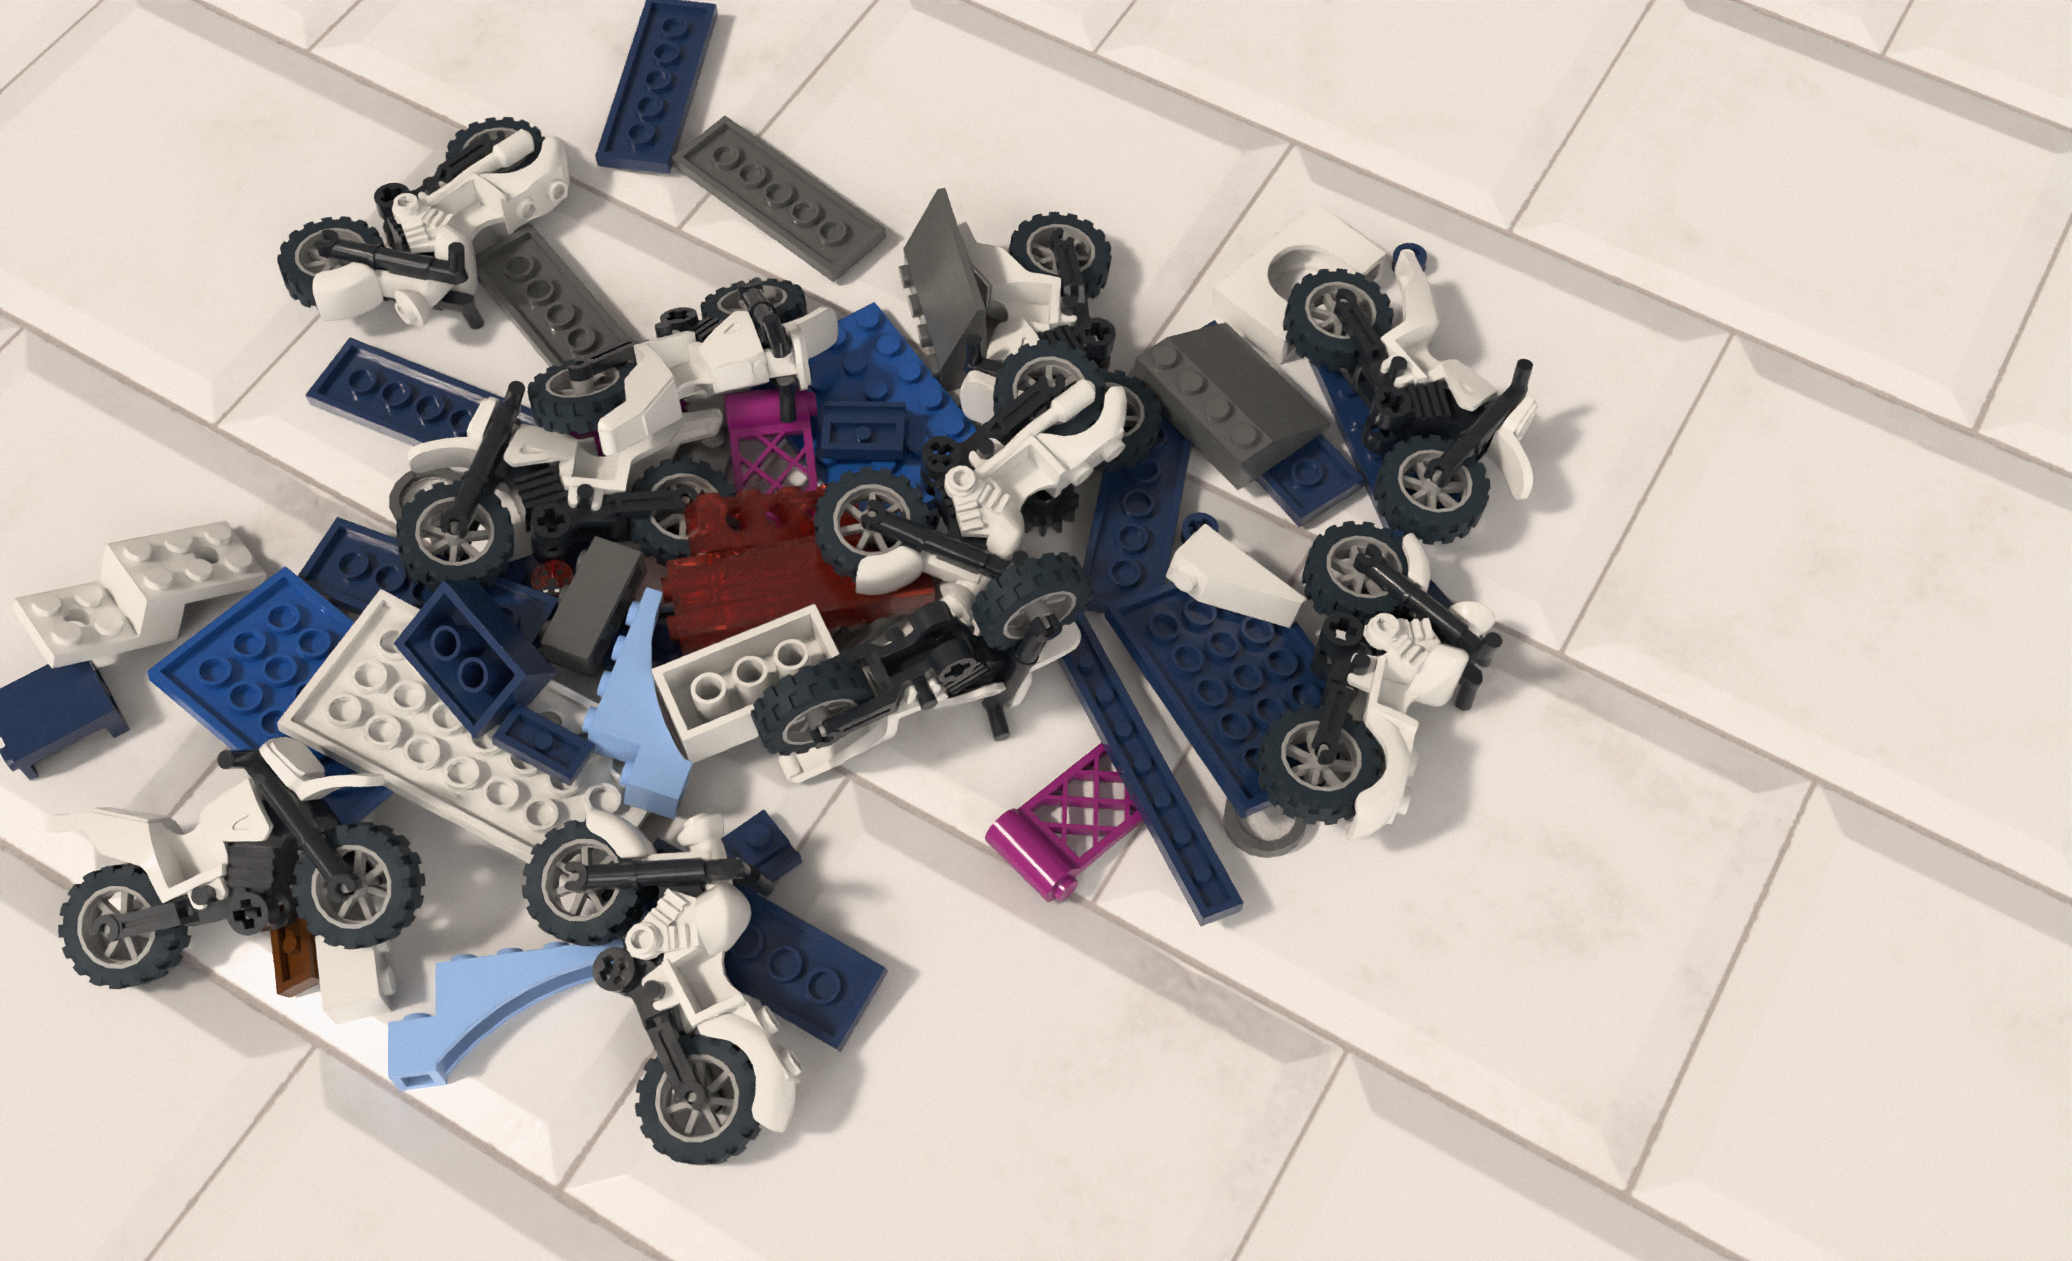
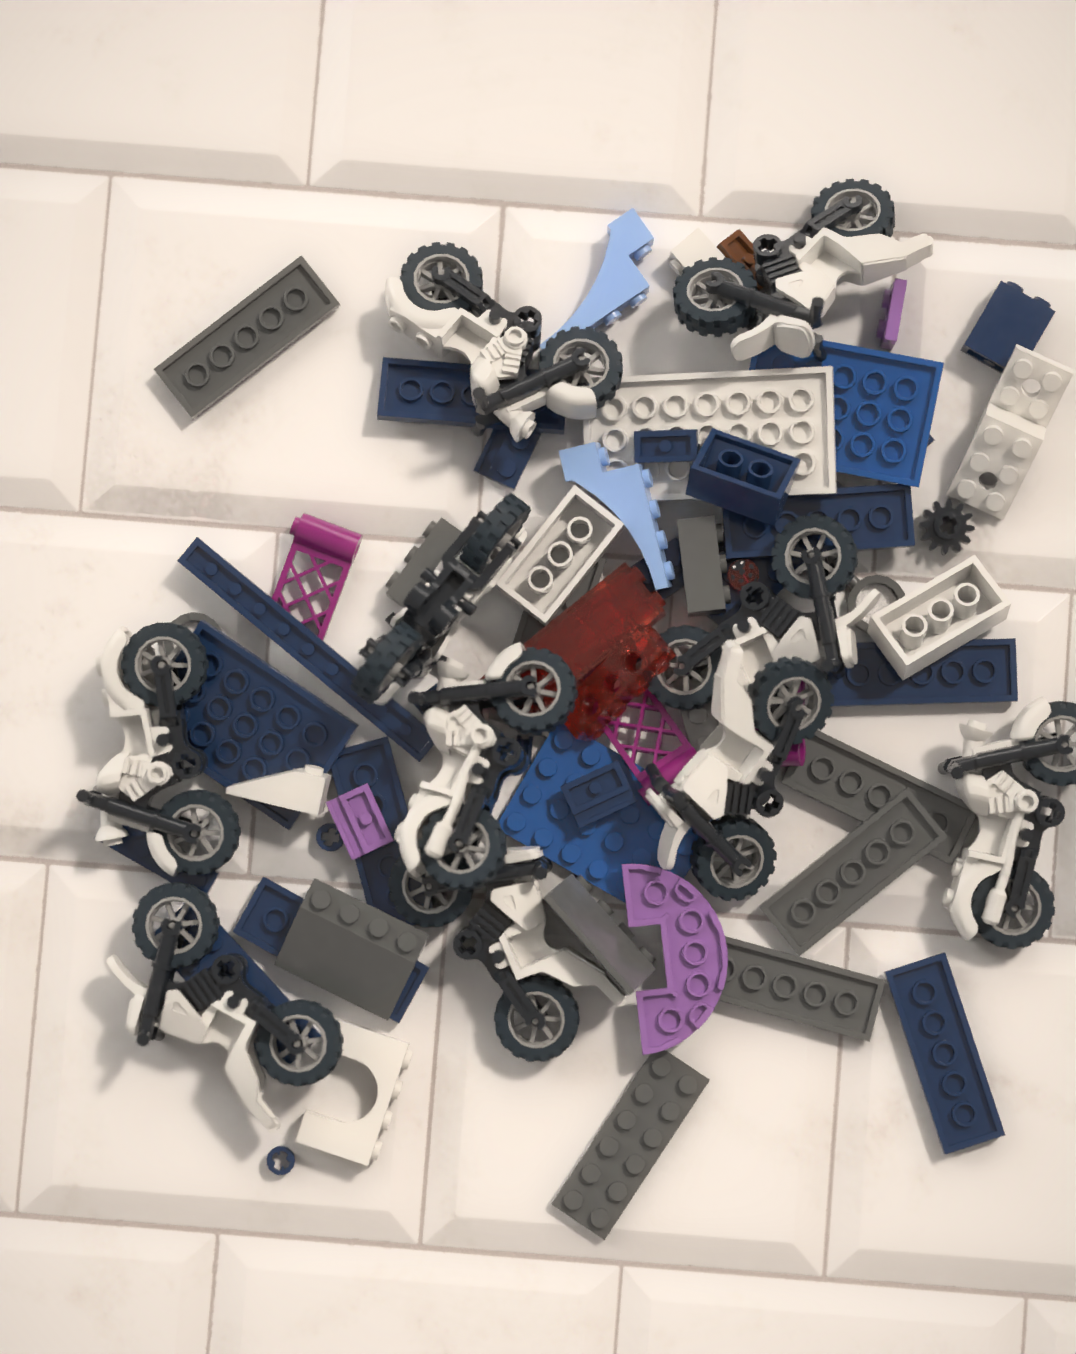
camera: 155 degrees right, 25 degrees up
none -> dark grey plate [154,255,340,419]
none -> medium lavender plate [325,783,394,860]
none -> dark grey brick [385,517,462,608]
none -> dark grey plate [551,1050,710,1240]
none -> medium lavender plate [621,864,728,1055]
none -> dark grey plate [759,787,948,956]
none -> white brick [867,555,1011,680]
none -> medium lavender plate [876,278,907,350]
none -> black gear [918,499,975,556]

